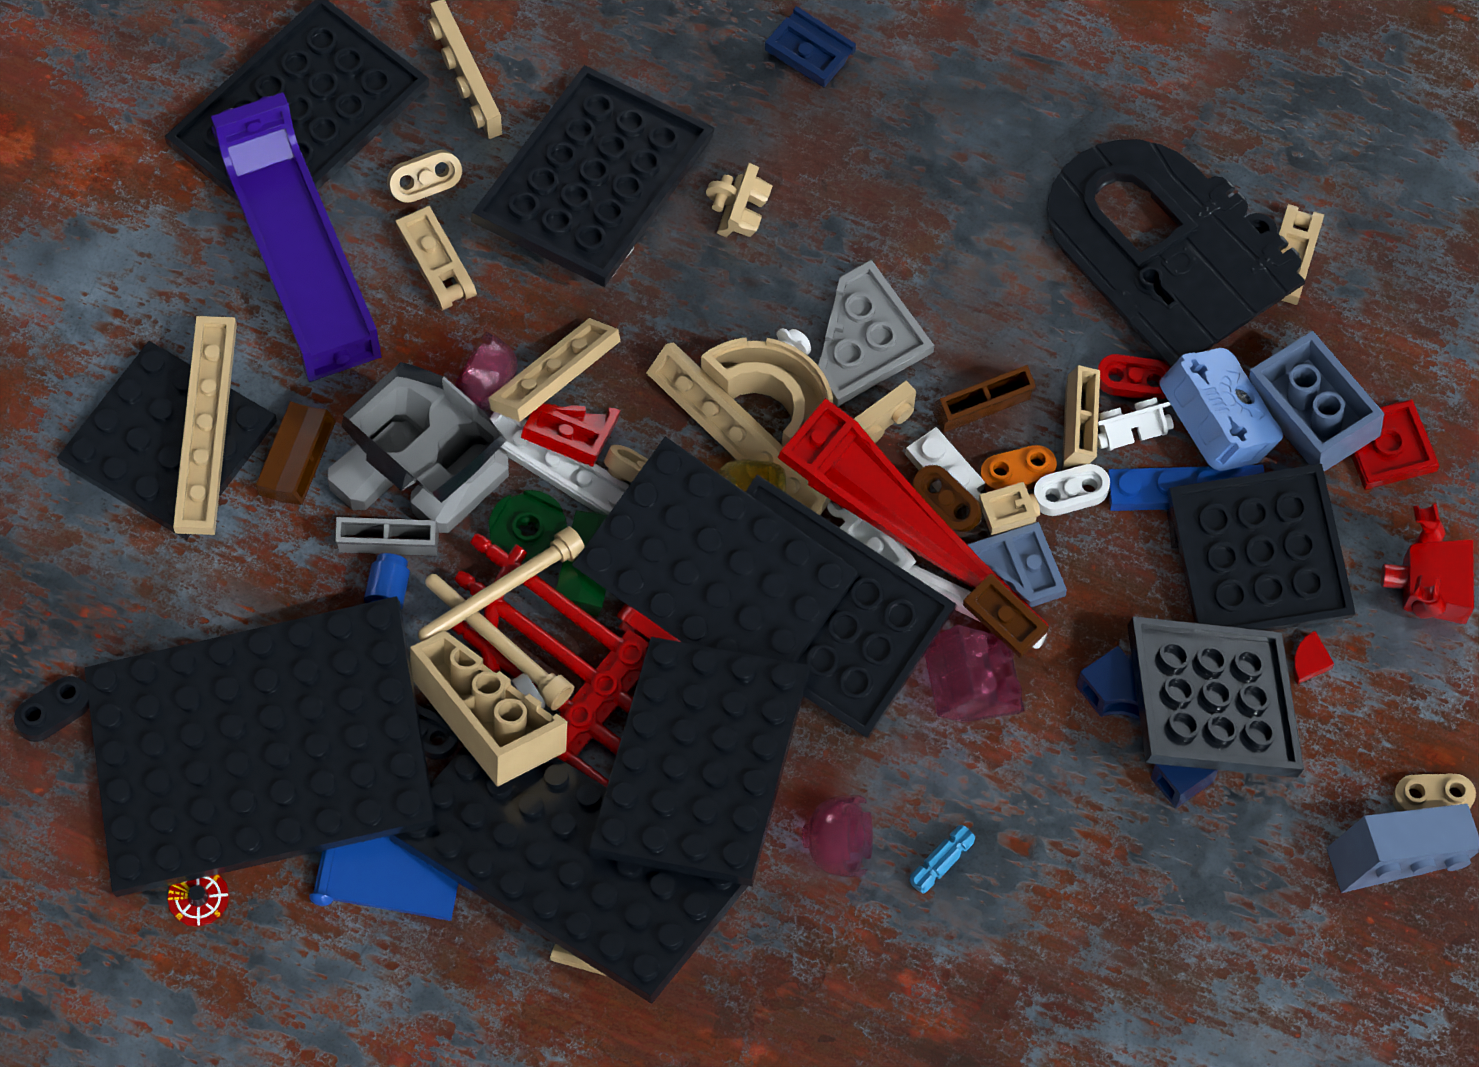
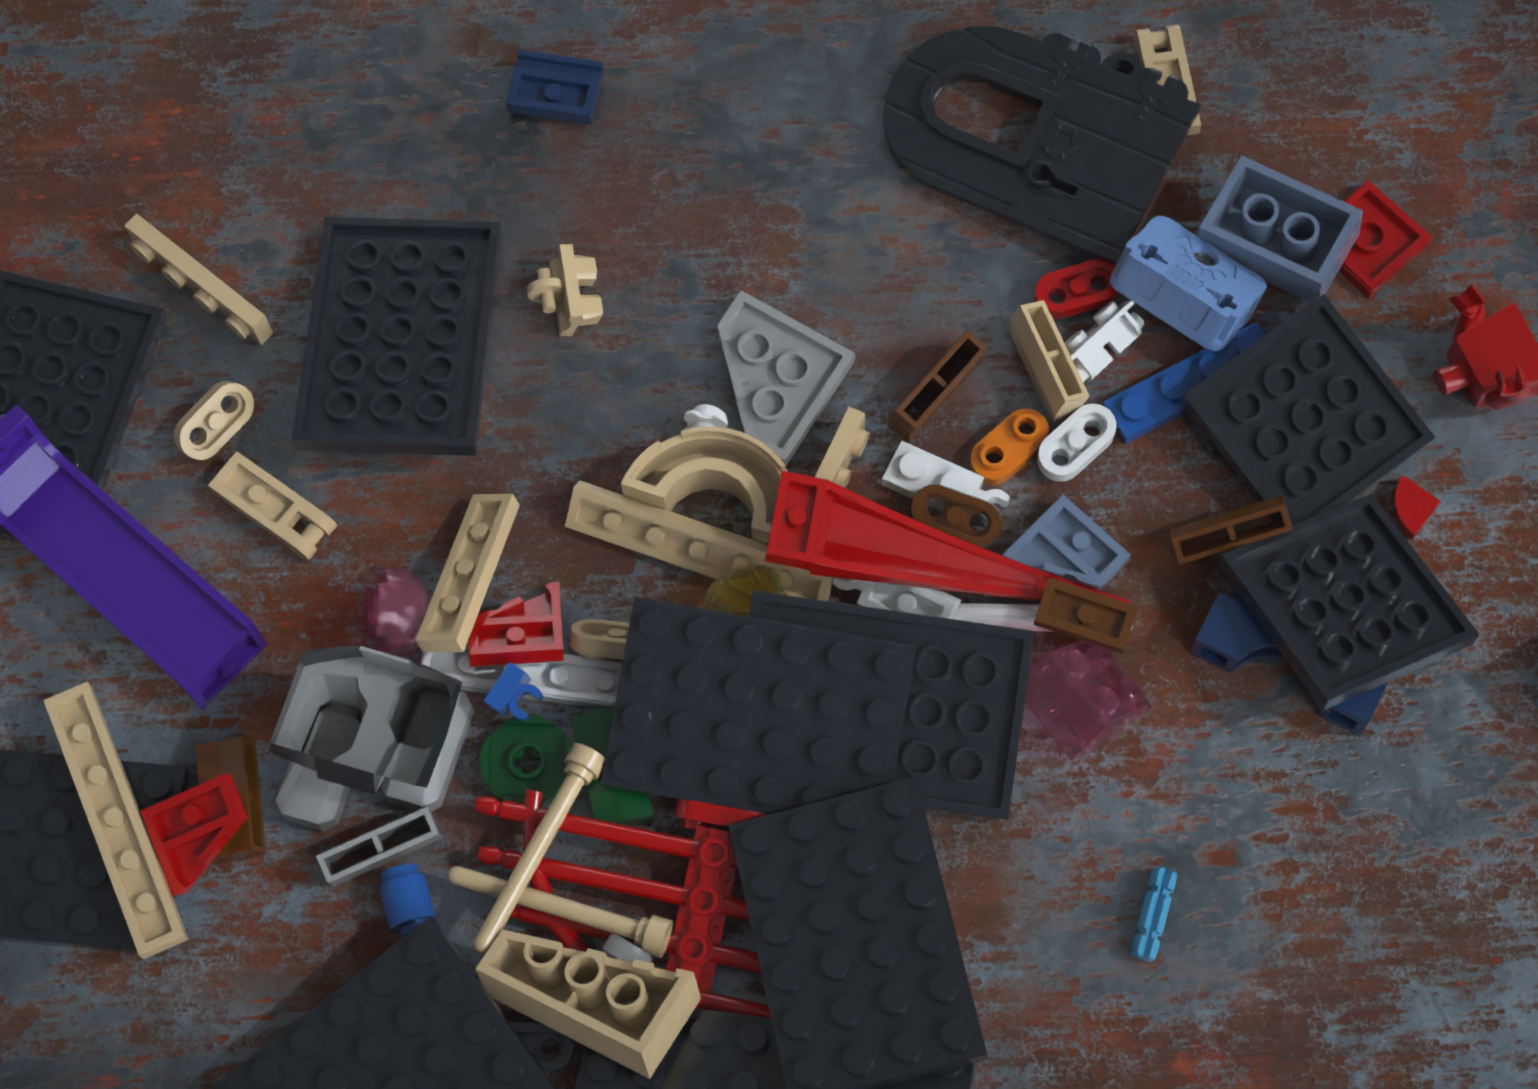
camera: 20 degrees left, 5 degrees up
clear pink cylinder [802,795,873,878] -> none
tan bracket [978,482,1040,535] -> none
none -> red wing [140,774,248,897]
none -> blue tile [483,662,544,721]
none -> reddish brown piece [1170,495,1293,565]

